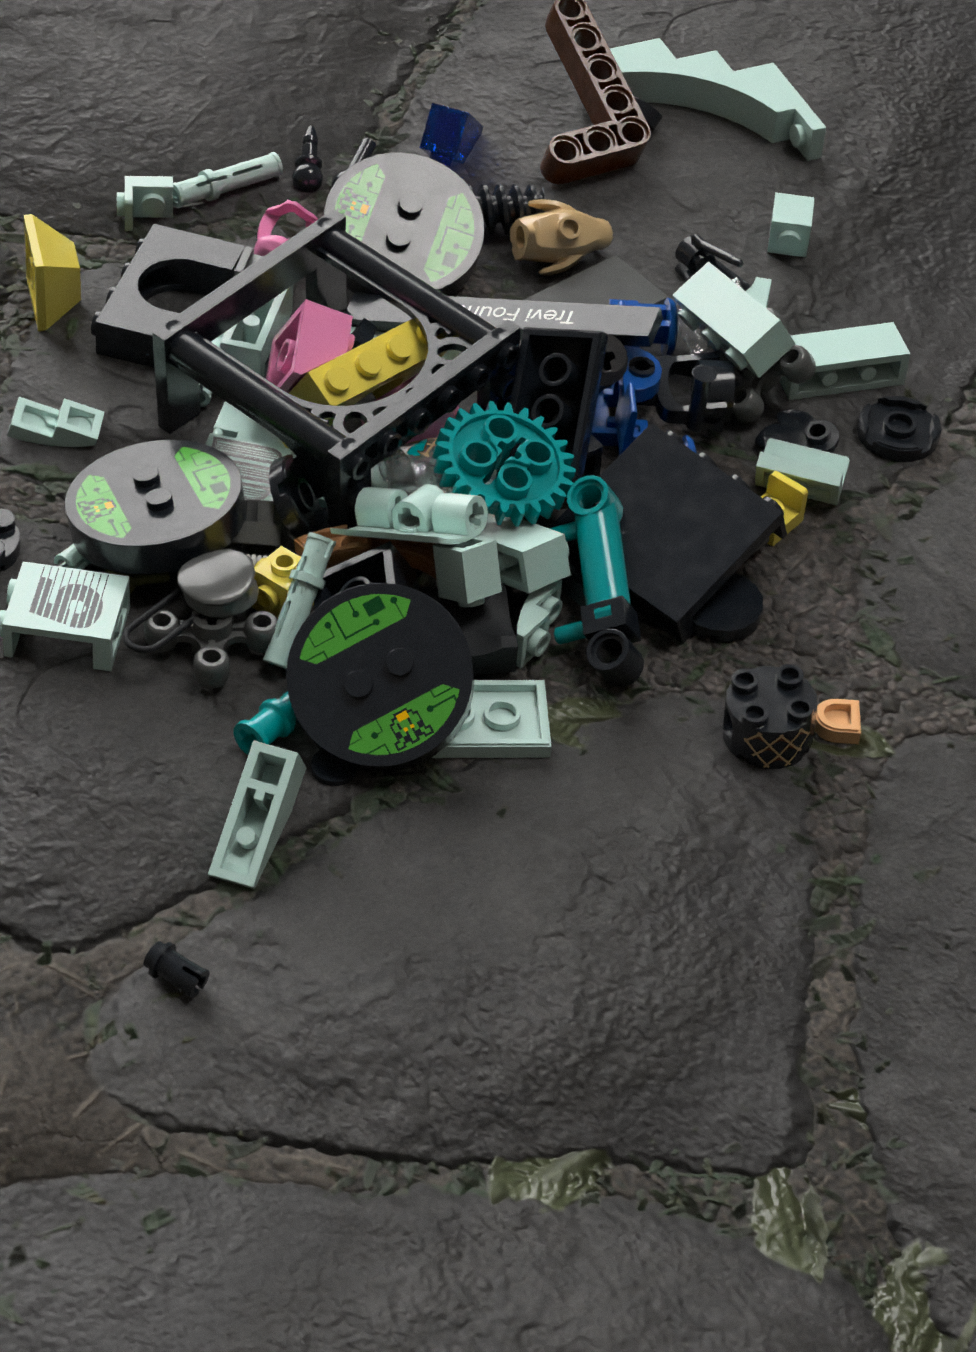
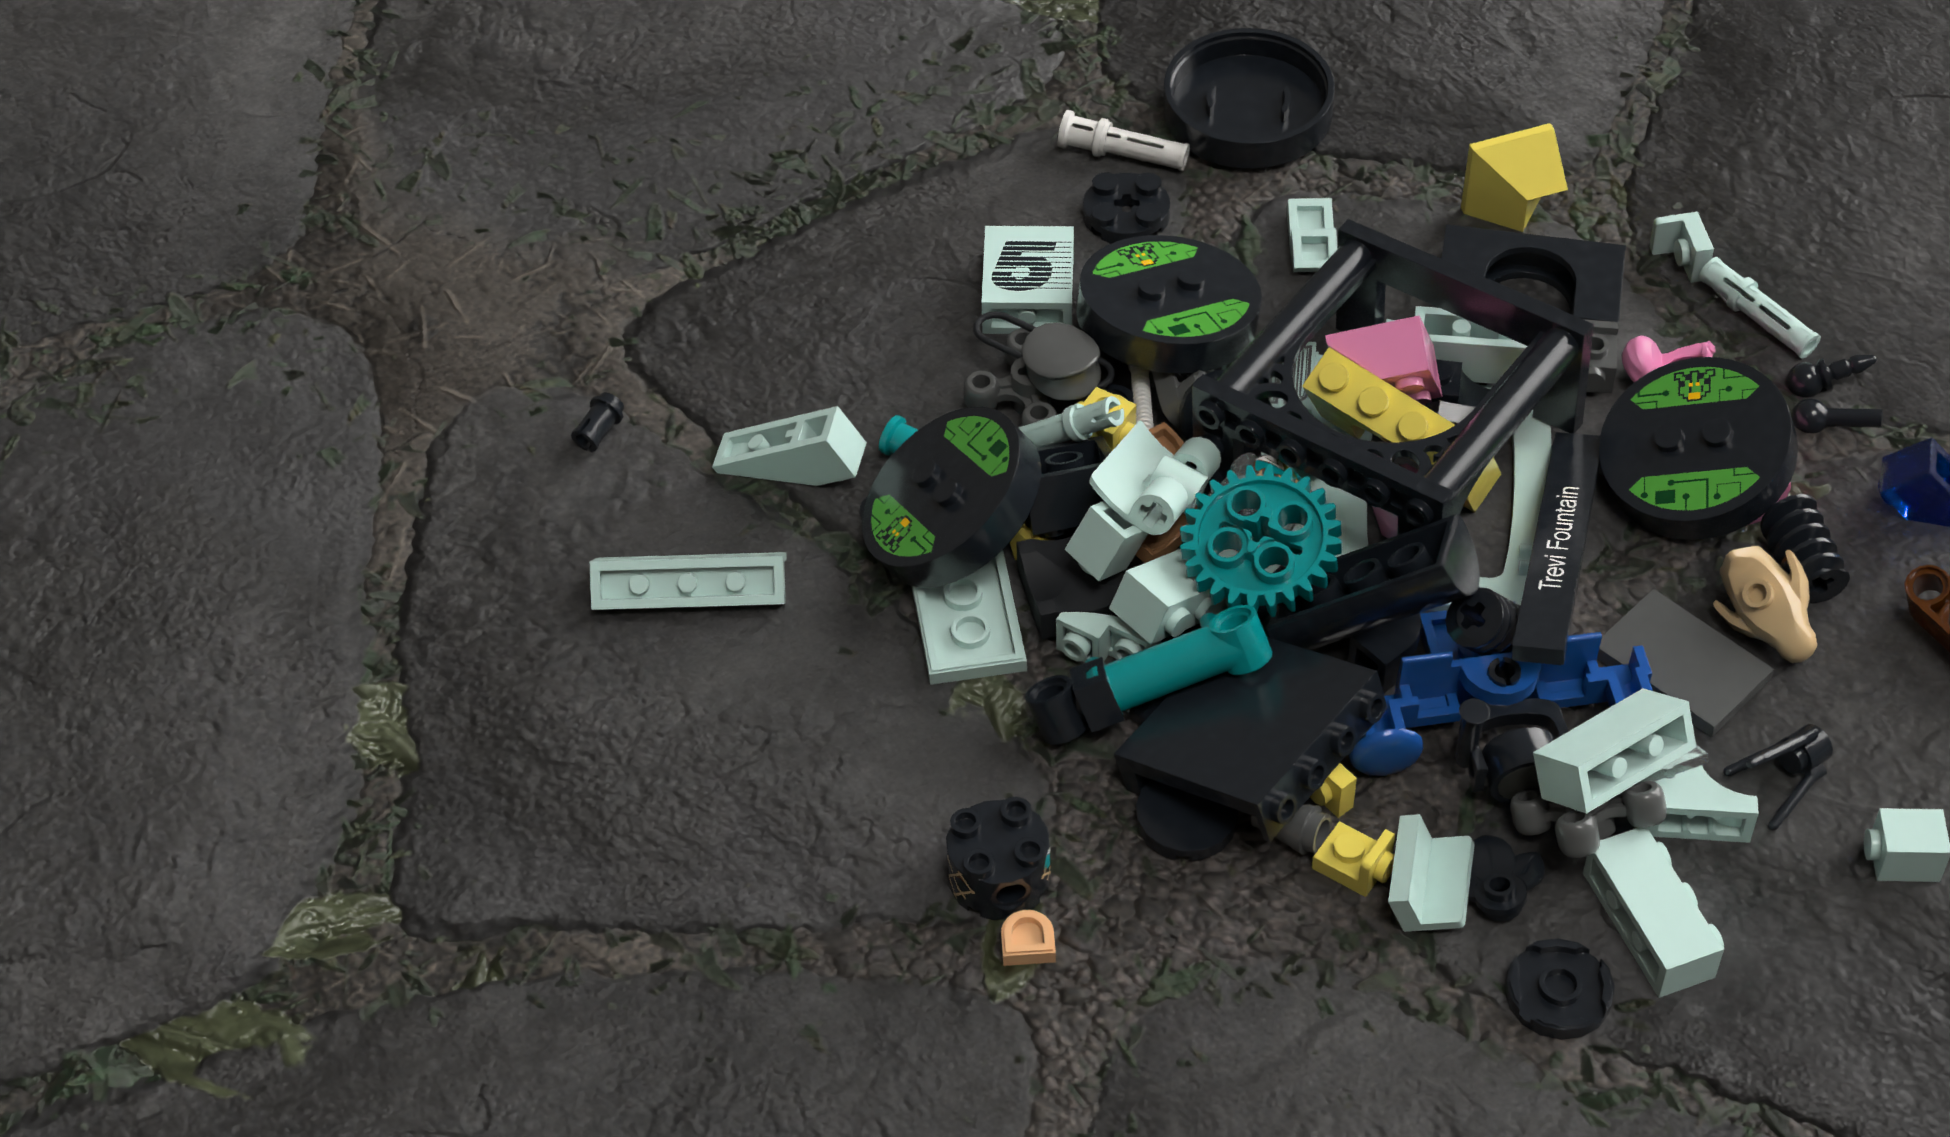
camera: 90 degrees right, 5 degrees up
none -> light aqua panel [589,552,786,610]

